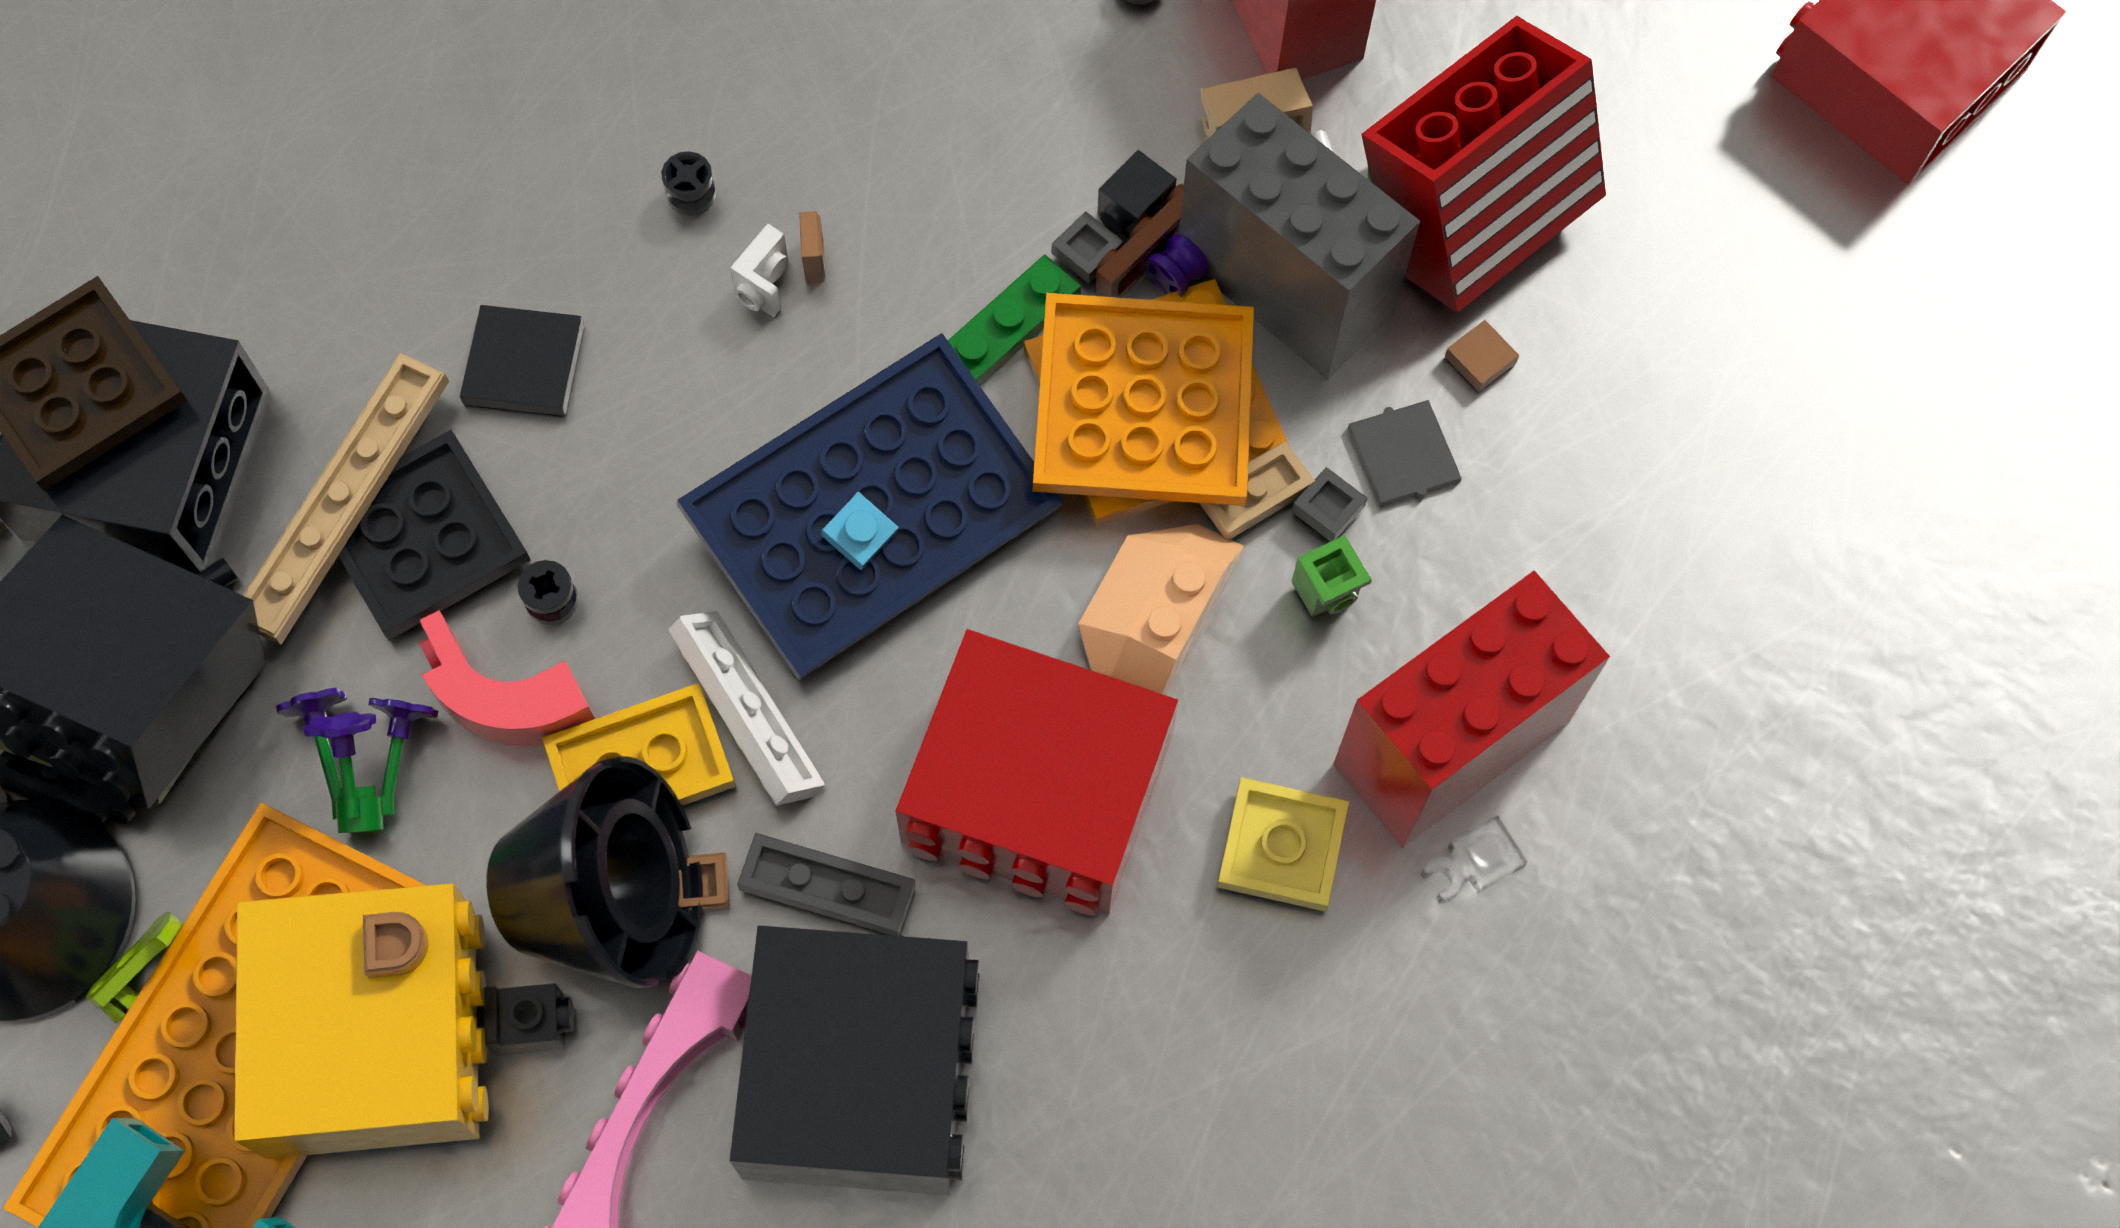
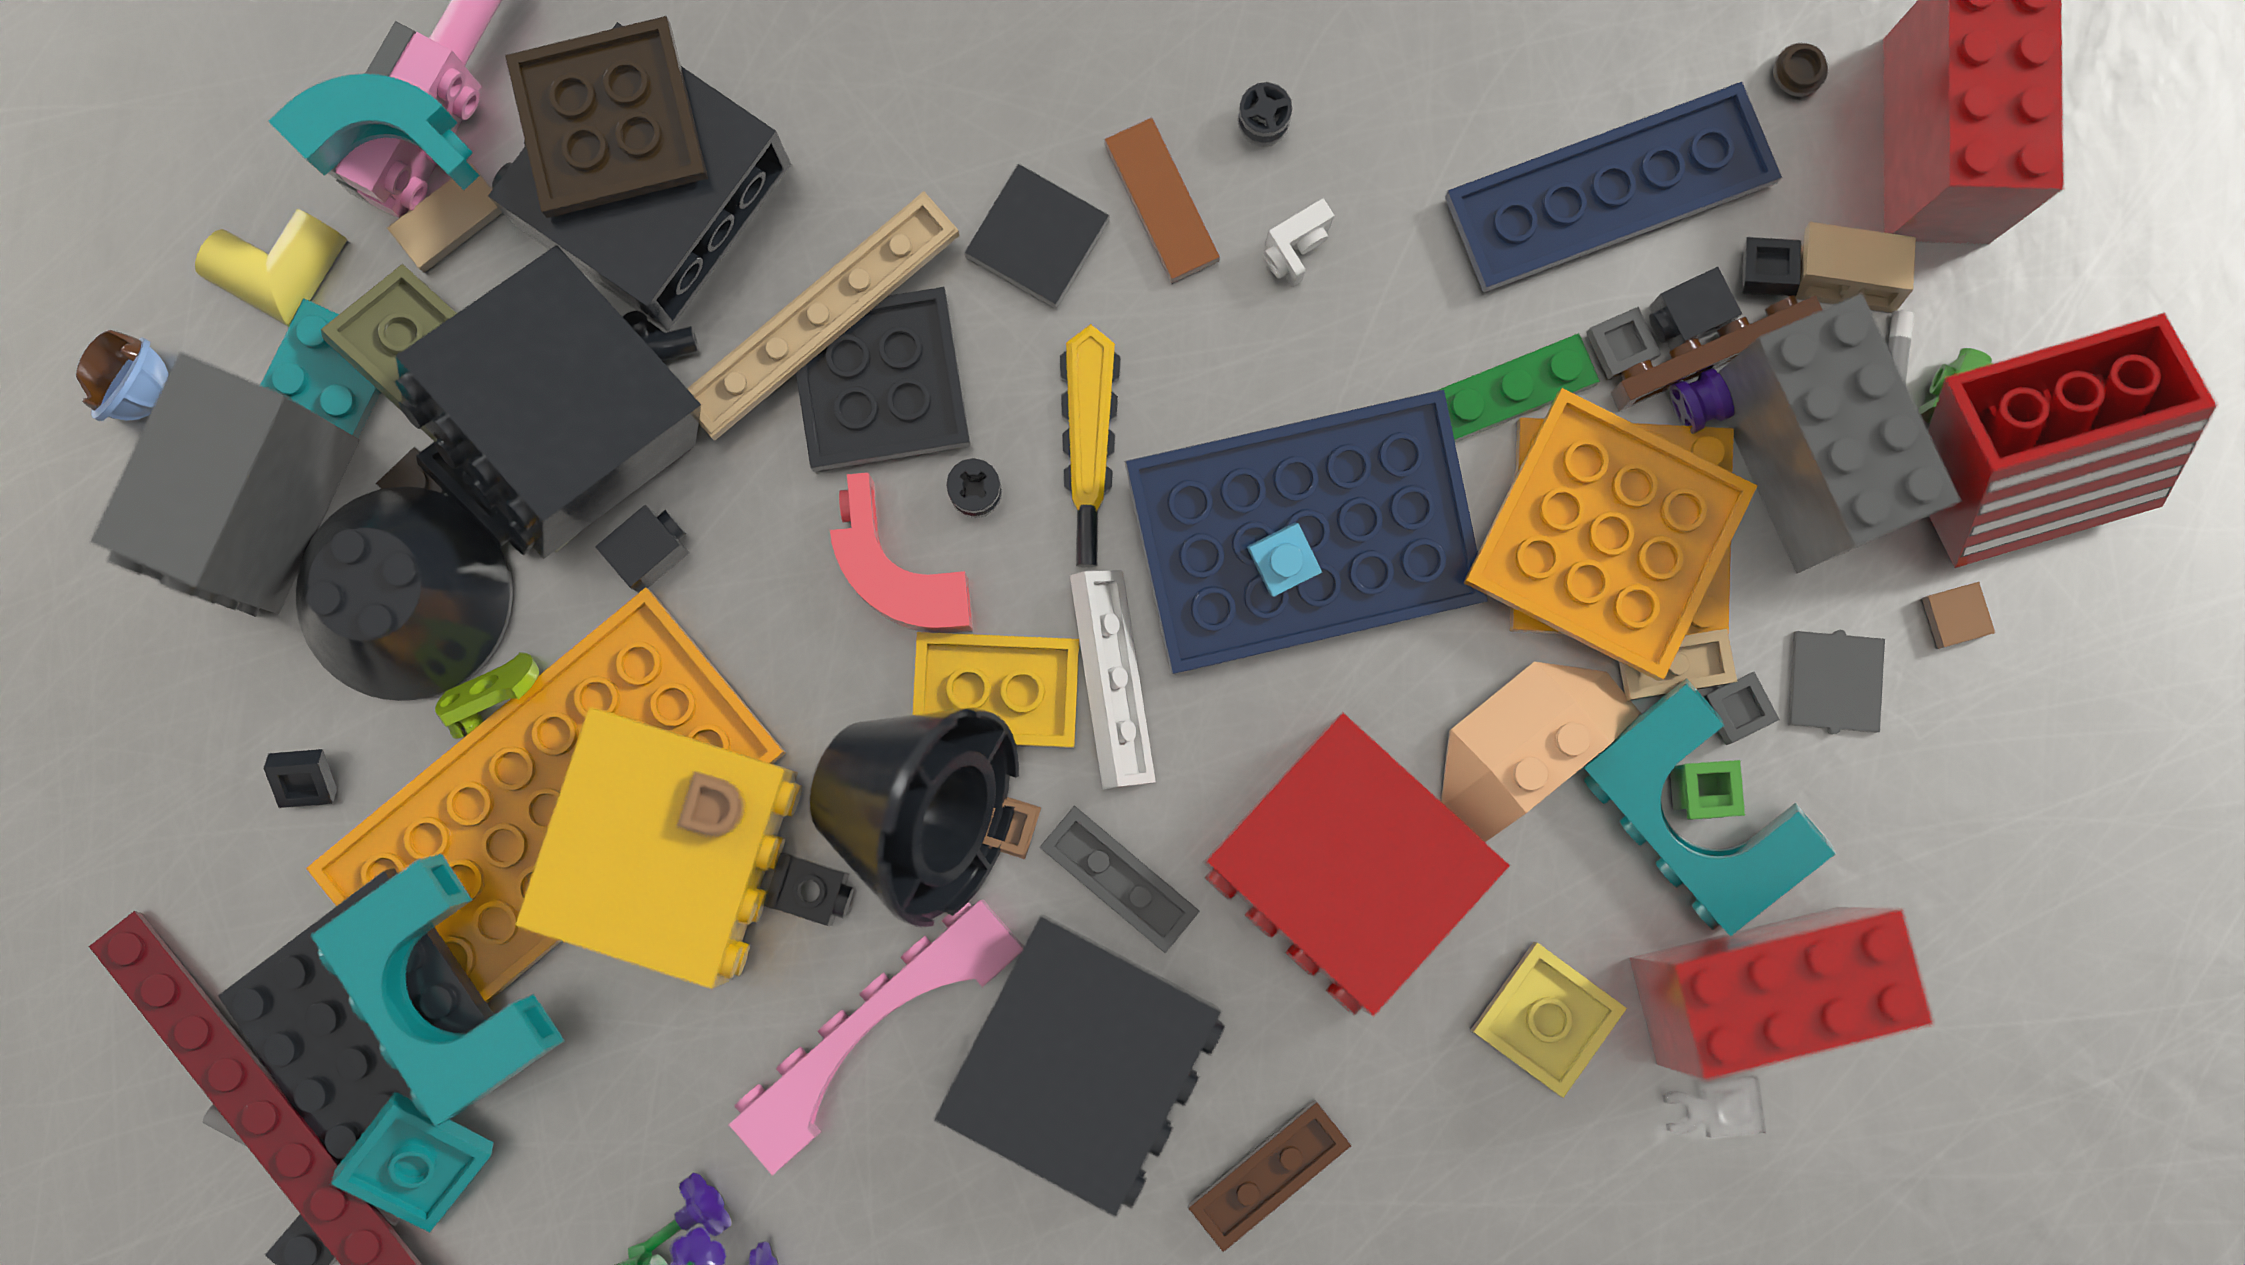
camera: 25 degrees right, 15 degrees up
plant [276,688,439,833] -> none
medium nougat tile [799,211,826,282] -> none
none -> black brick [595,505,690,593]
none -> yellow sword [1060,324,1121,567]
none -> dark orange tile [1105,118,1220,283]
none -> reddish brown plate [1187,1100,1352,1252]
none -> dark blue plate [1445,82,1782,293]
none -> teal arch [1583,678,1836,937]
none -> black plate [1742,237,1801,296]

